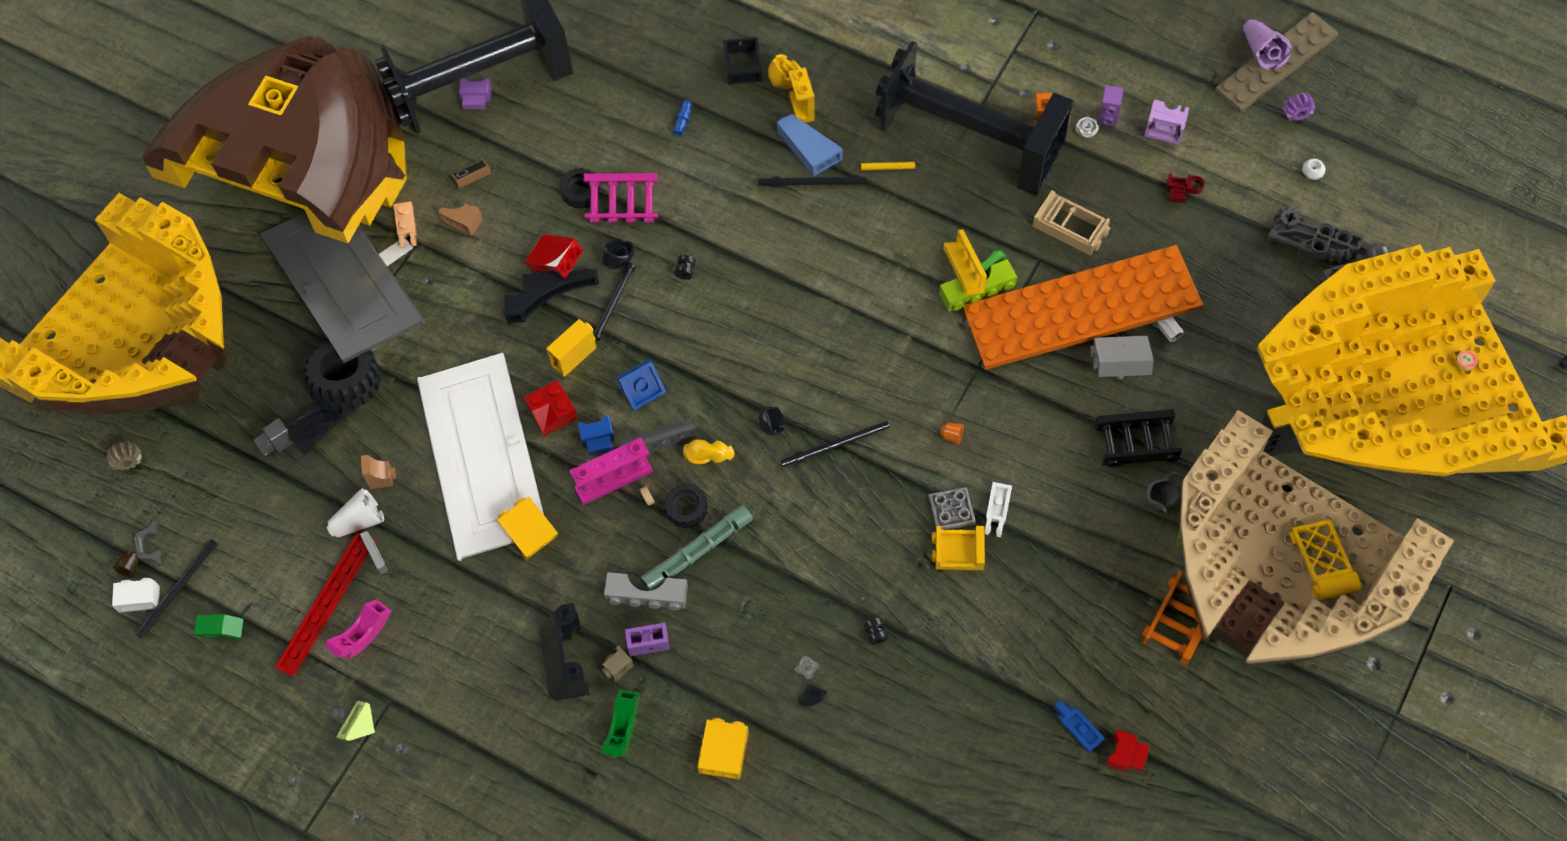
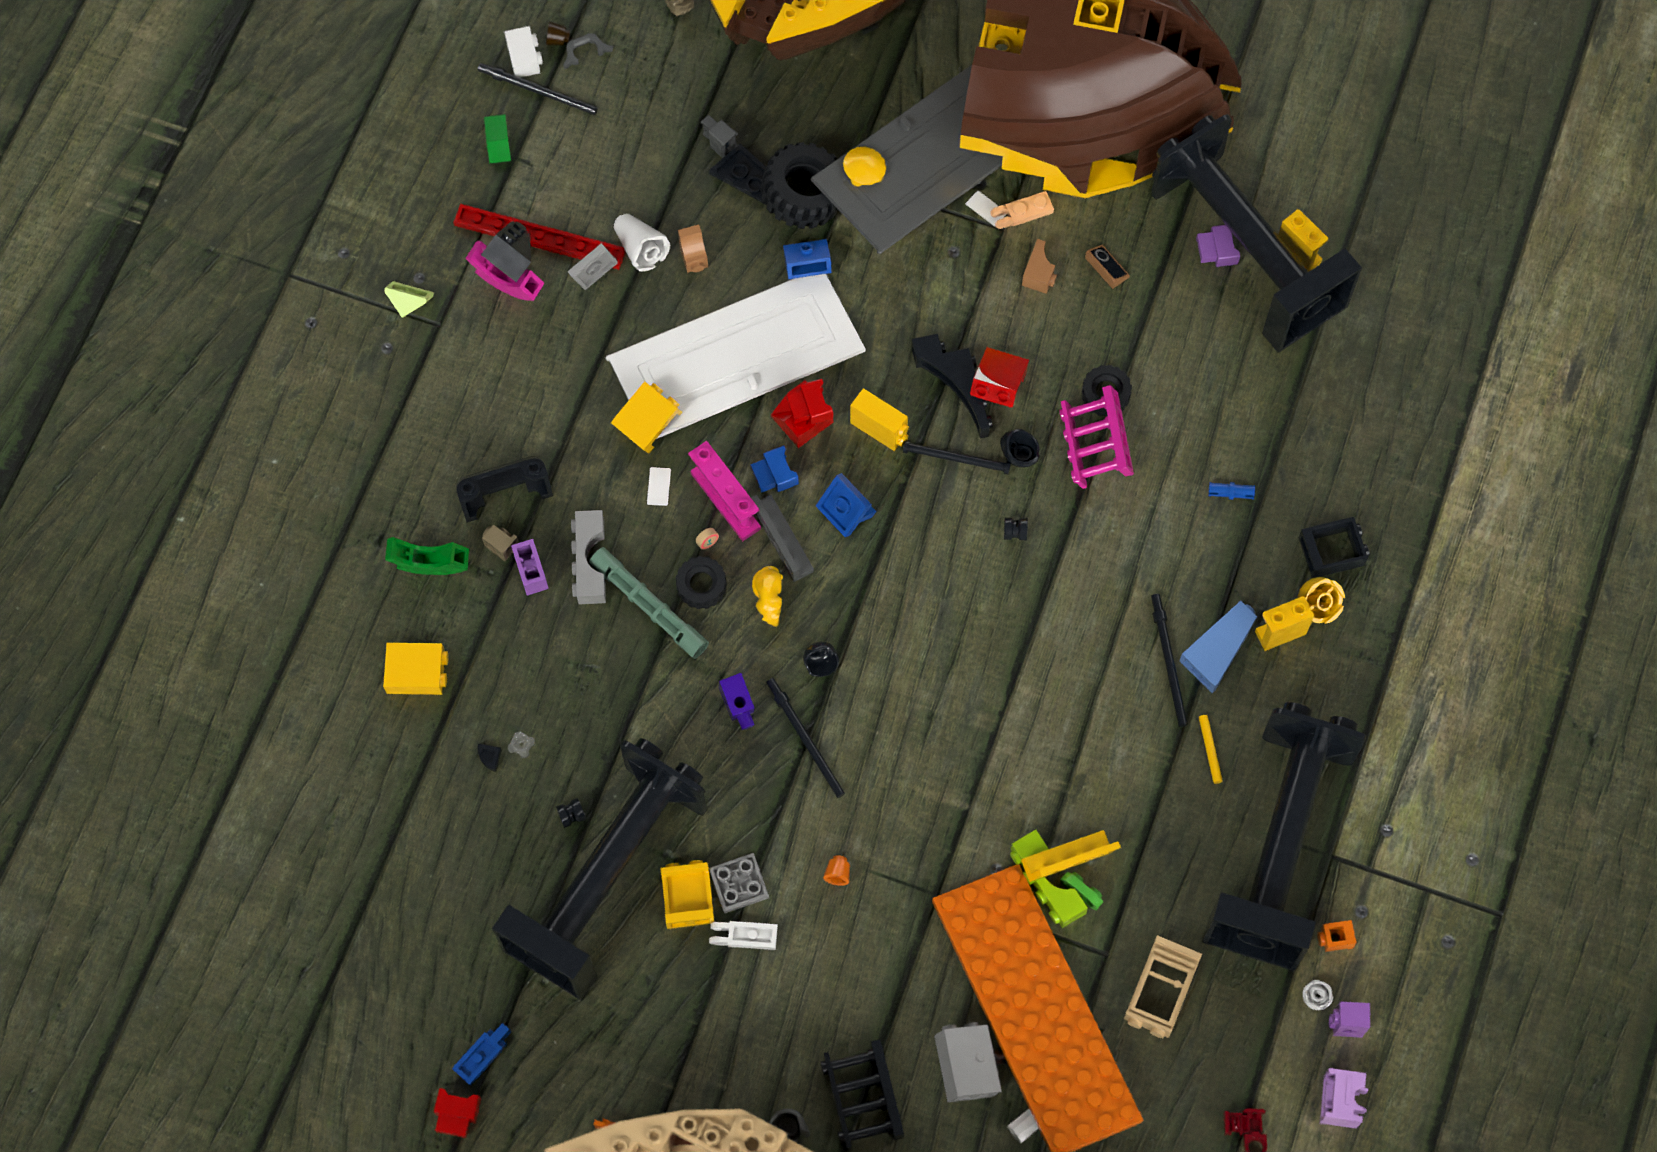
camera: 80 degrees right, 5 degrees up
none -> black wedge [481,221,531,282]
none -> black piece [492,738,707,1001]
none -> white sticker [647,467,671,506]
none -> dark purple torso [719,673,755,730]
none -> blue brick [783,239,832,279]
none -> red piece [787,378,833,425]
none -> yellow dish [843,147,886,186]
none -> yellow panel [1278,209,1328,271]

